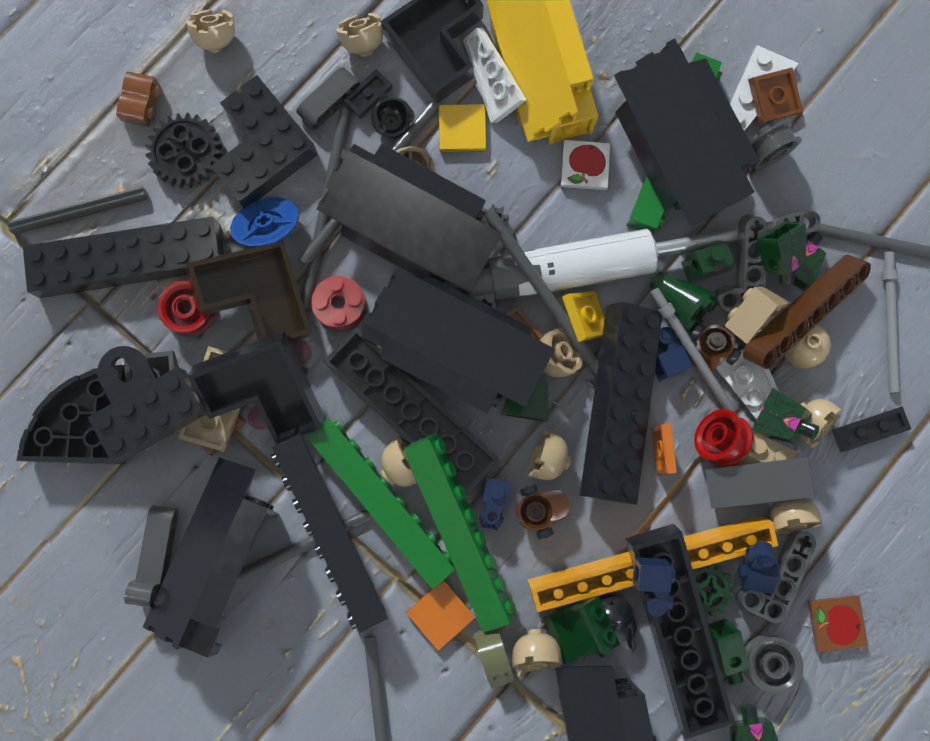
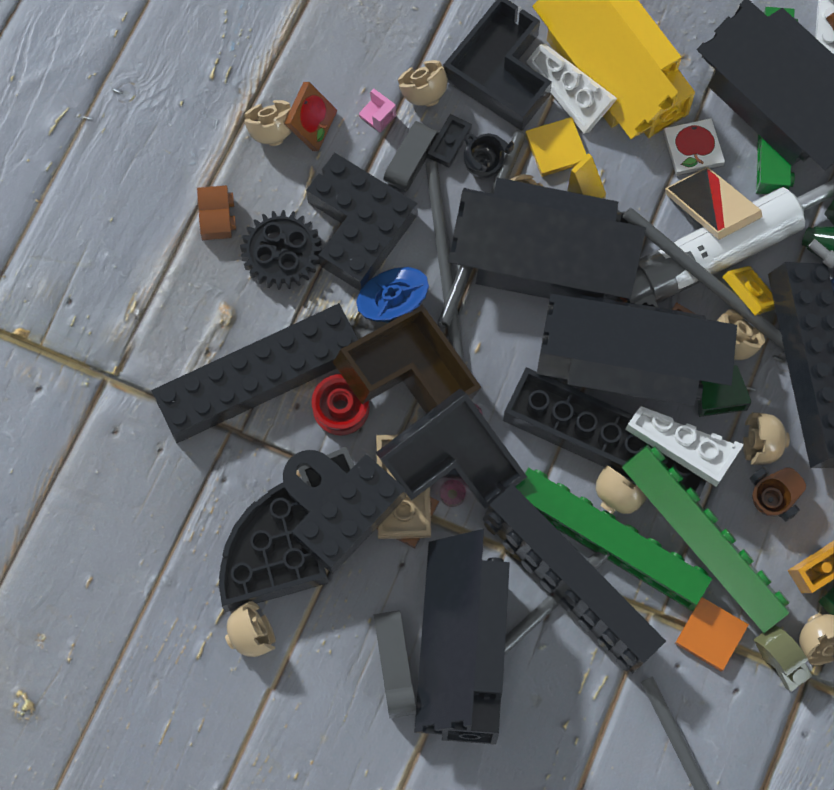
camera: 15 degrees left, 10 degrees down
dark grey axle [8,186,148,235] -> none
wheel [311,276,367,332] -> none
dark blue brick [479,477,511,530] -> none
none -> tan cylinder [225,601,276,657]
none -> tile [284,82,338,151]
none -> bright pink panel [359,89,396,133]
none -> yellow slope [567,153,606,199]
none -> white wing [625,406,744,487]
none -> tile [665,167,763,240]

